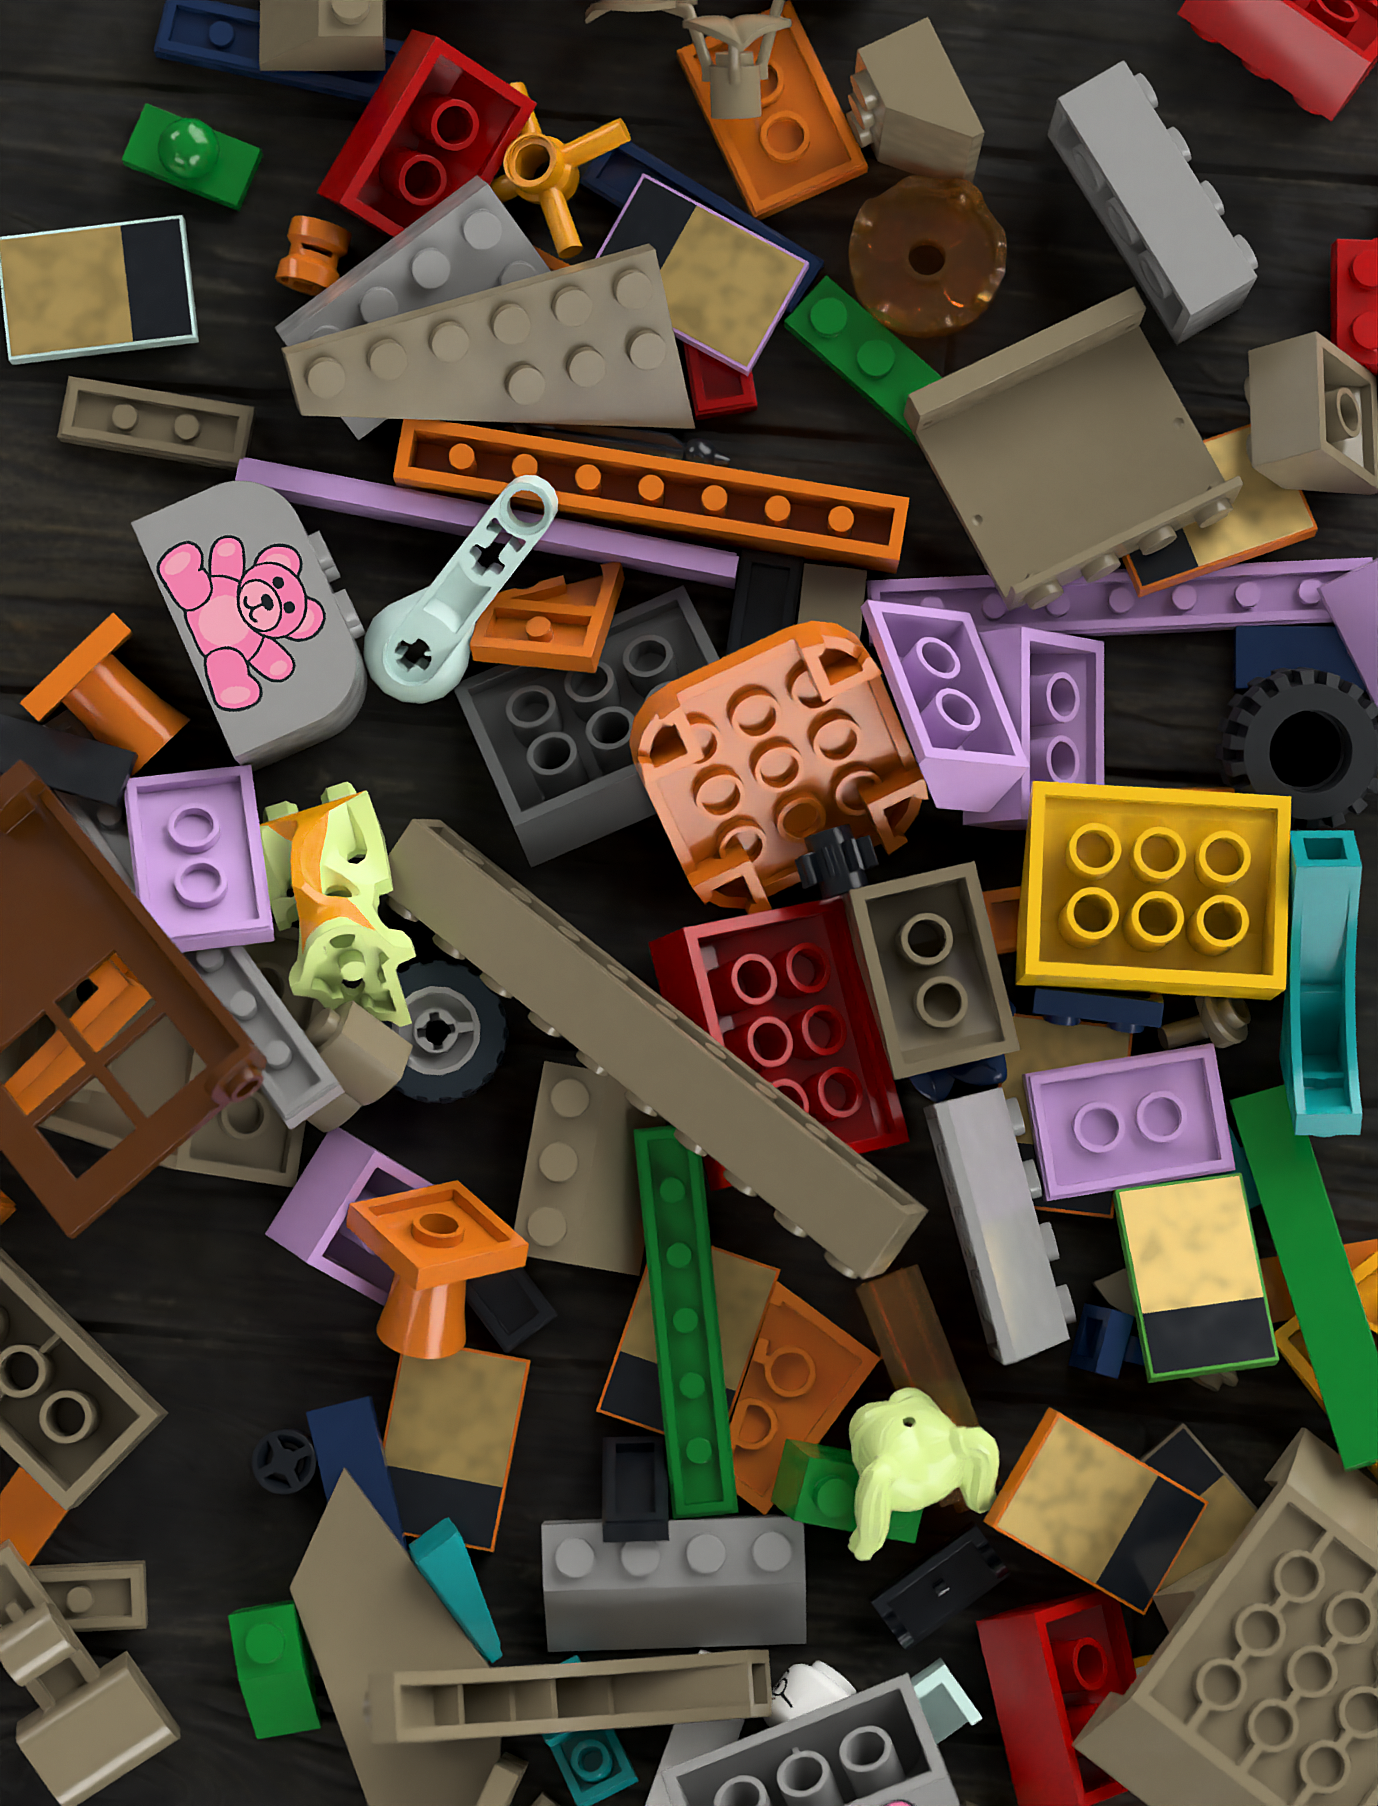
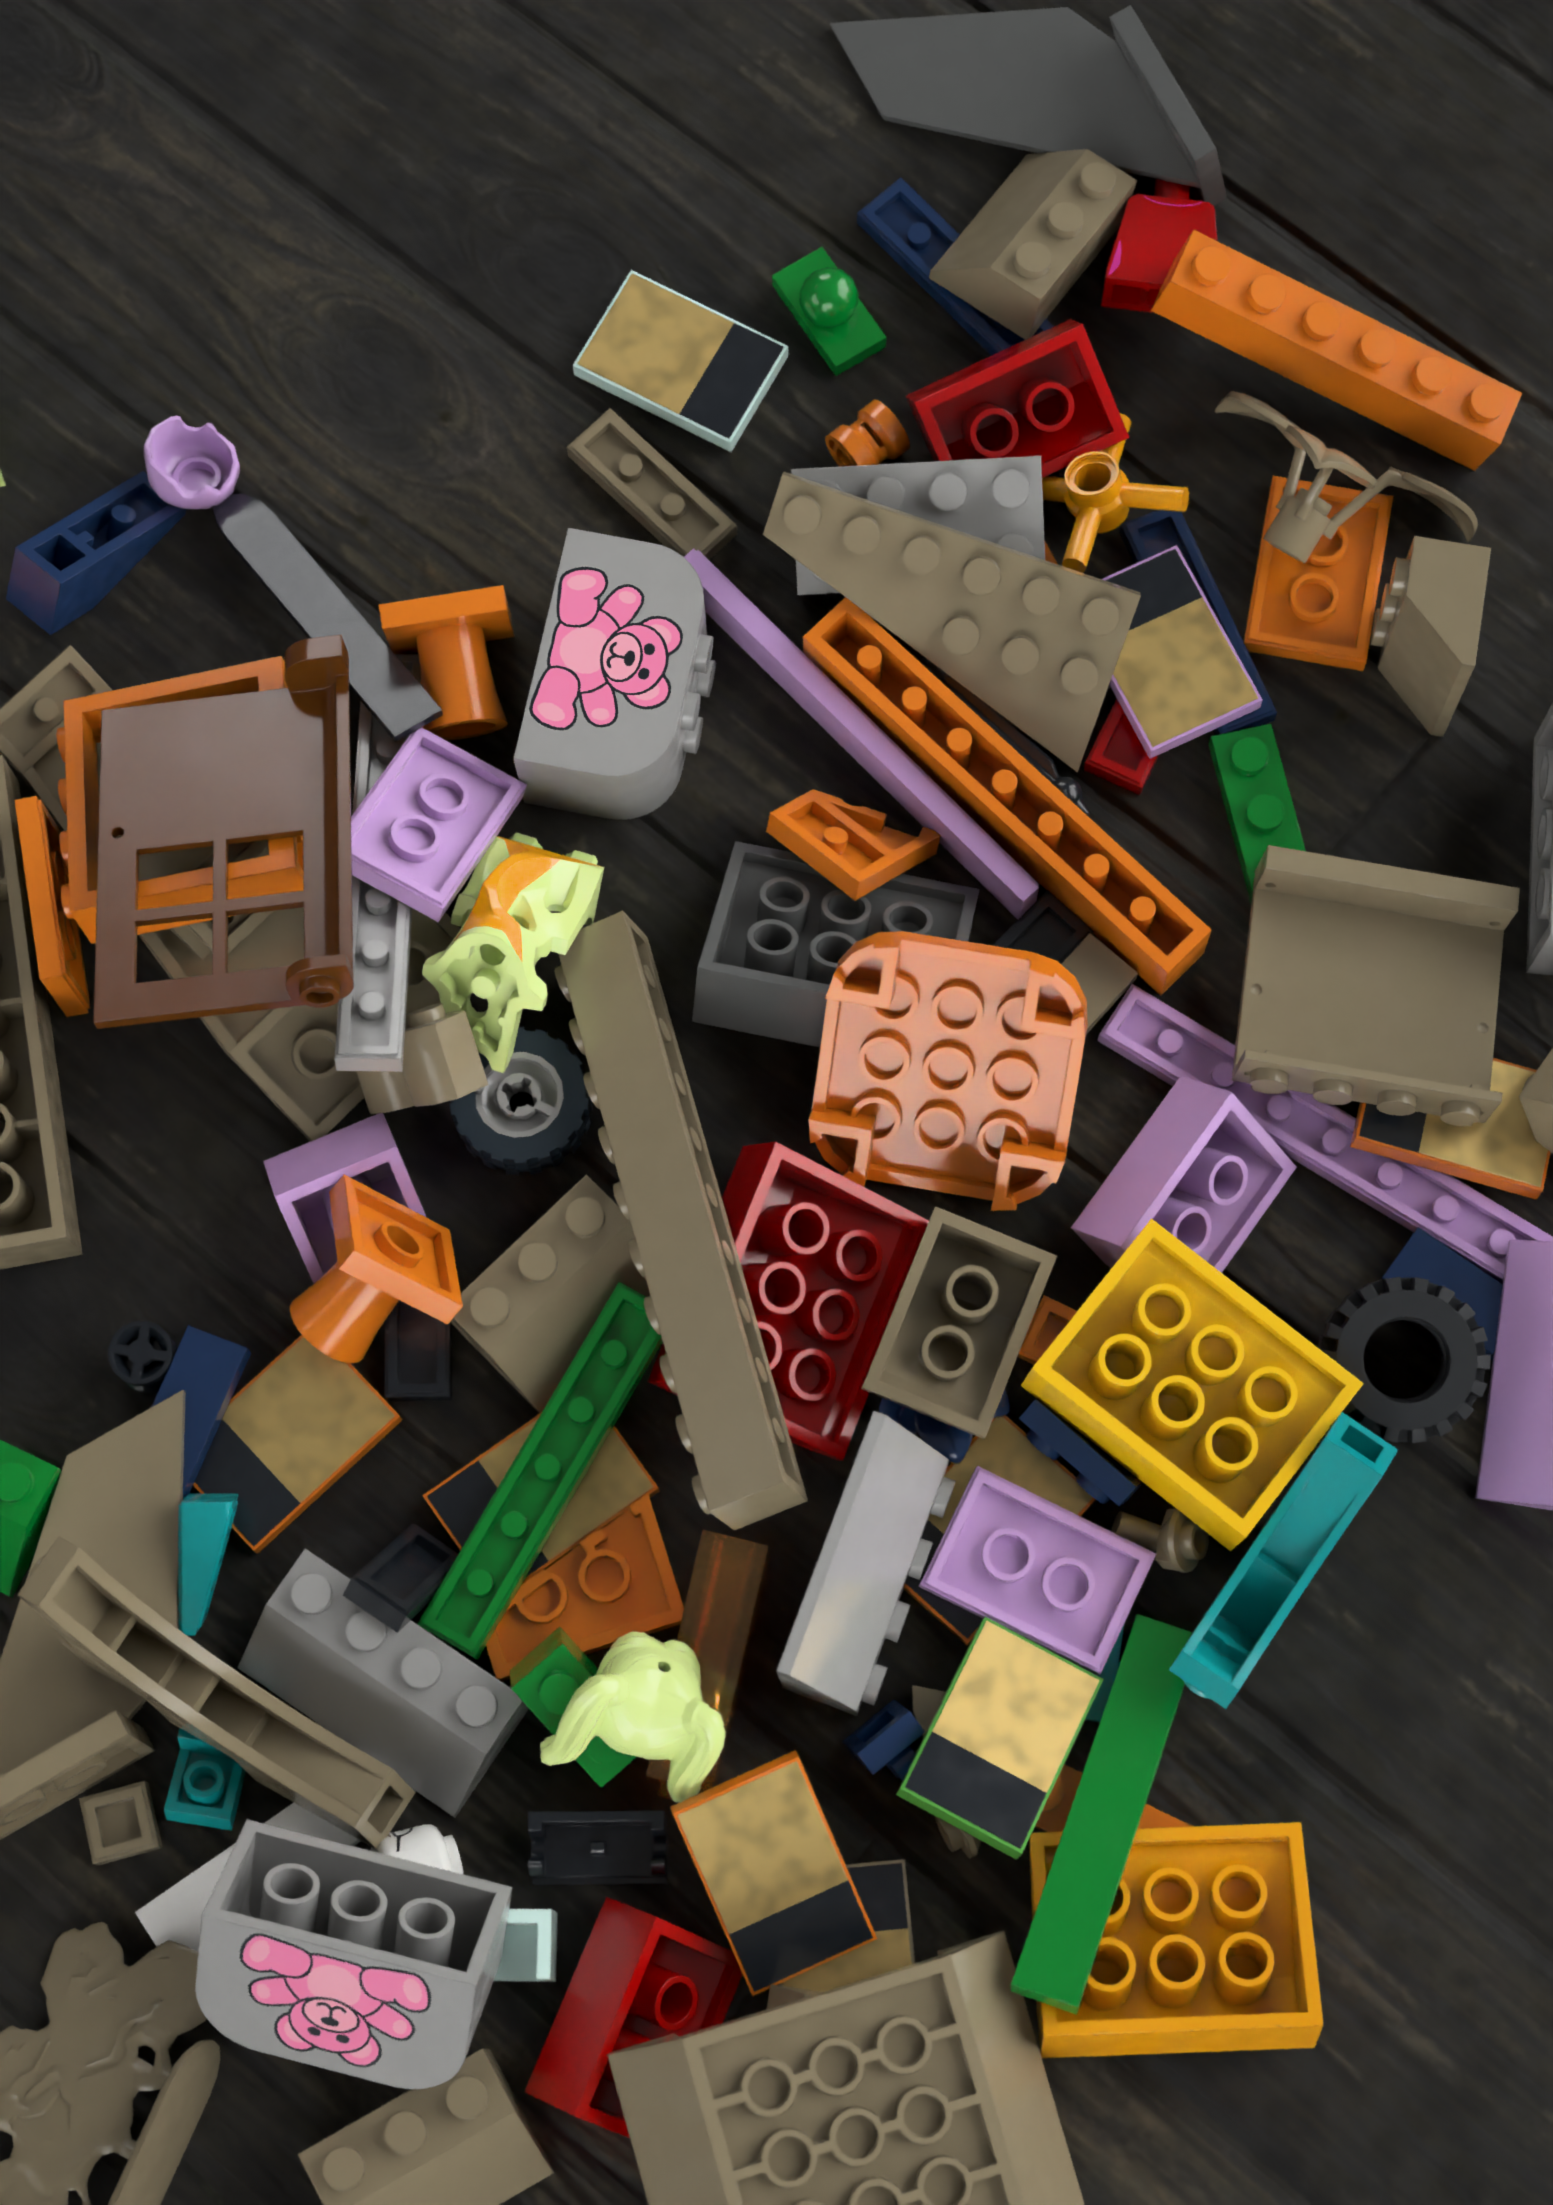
camera: 35 degrees right, 10 degrees down
light aqua beam [364,475,558,704] -> none
black gear [794,824,879,900] -> none
clear orange plate [848,175,1007,338] -> none
lavender slope [860,600,1030,813] -> none

